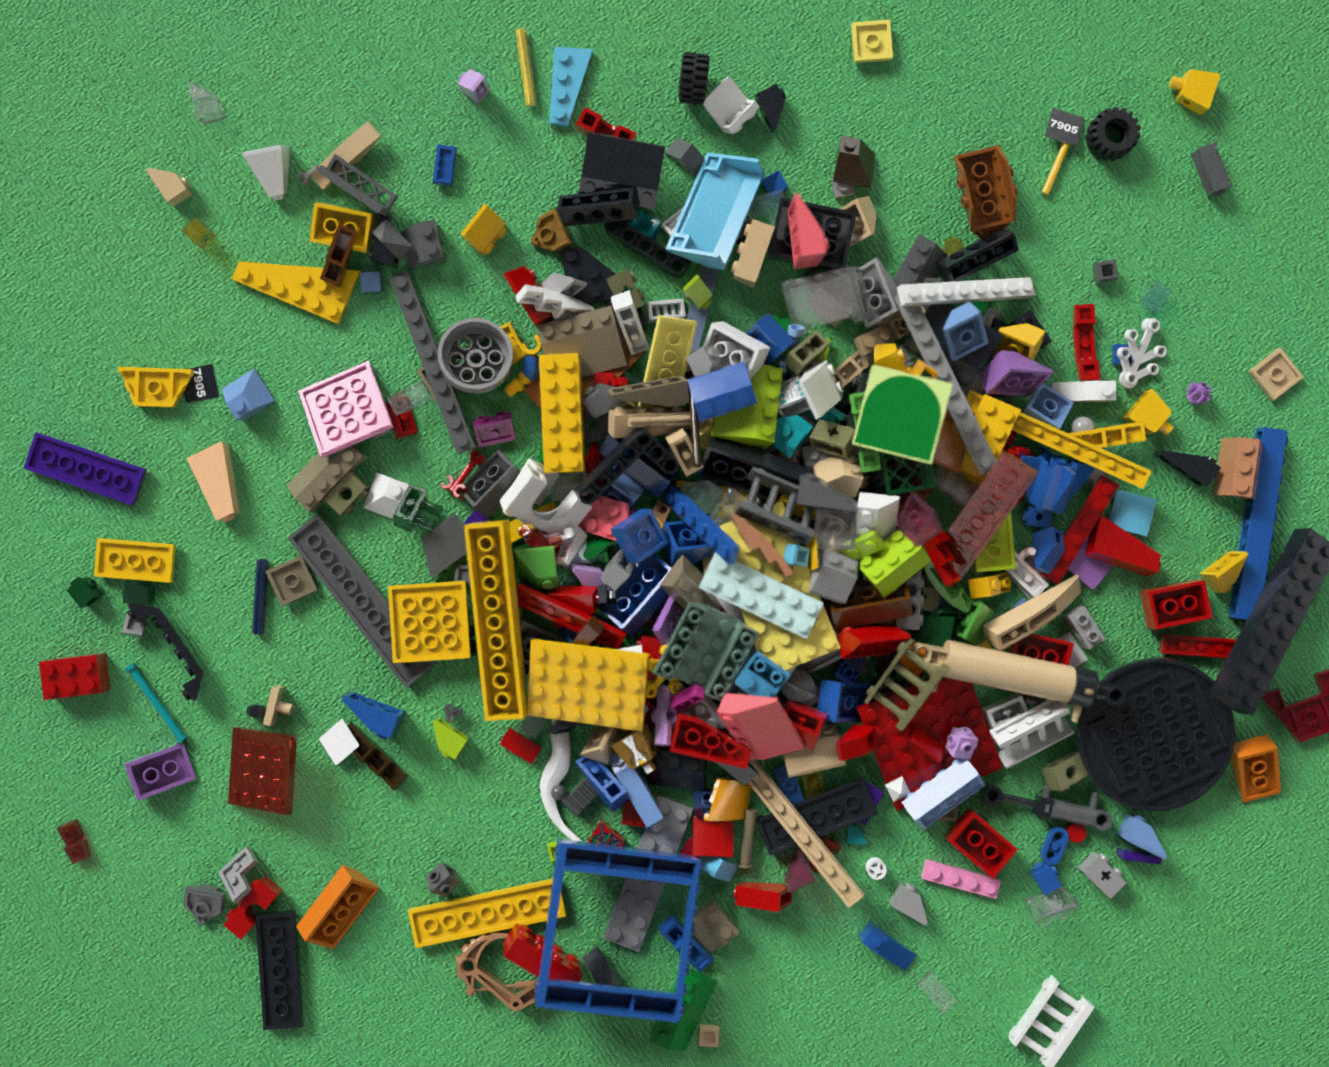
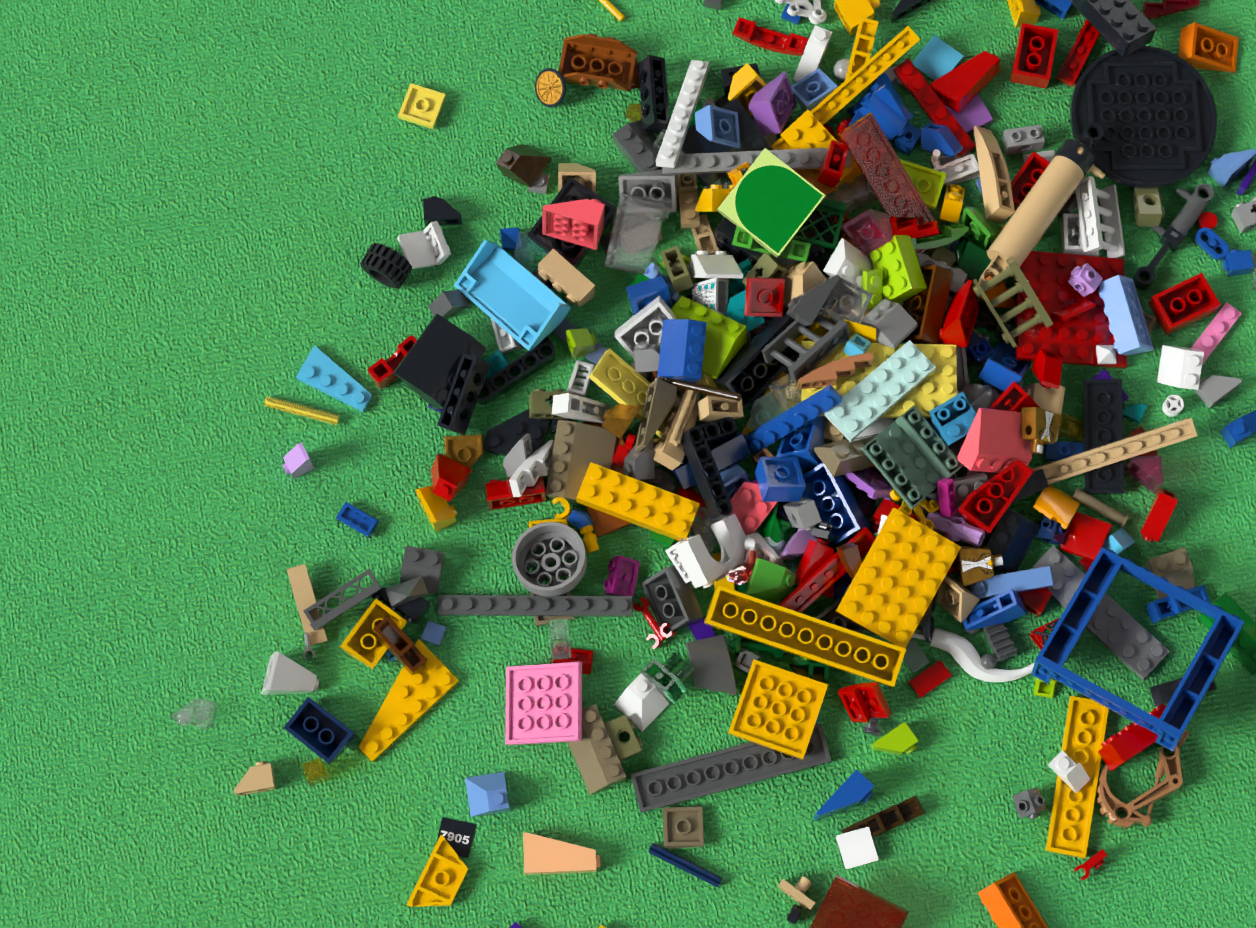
camera: 70 degrees left, 15 degrees down
none -> dark blue slope [283,697,357,764]
none -> red slope [431,453,472,502]
none -> wheel [535,68,566,107]
none -> pearl gold slope [602,404,641,439]
none -> red plate [744,277,785,317]
none -> red slope [817,140,849,188]
none -> red slope [838,682,891,722]
none -> pearl gold torso [1021,407,1061,454]
none -> white slope [1048,750,1090,793]
none -> red plate [1073,849,1107,881]
none -> white slope [1157,345,1204,390]

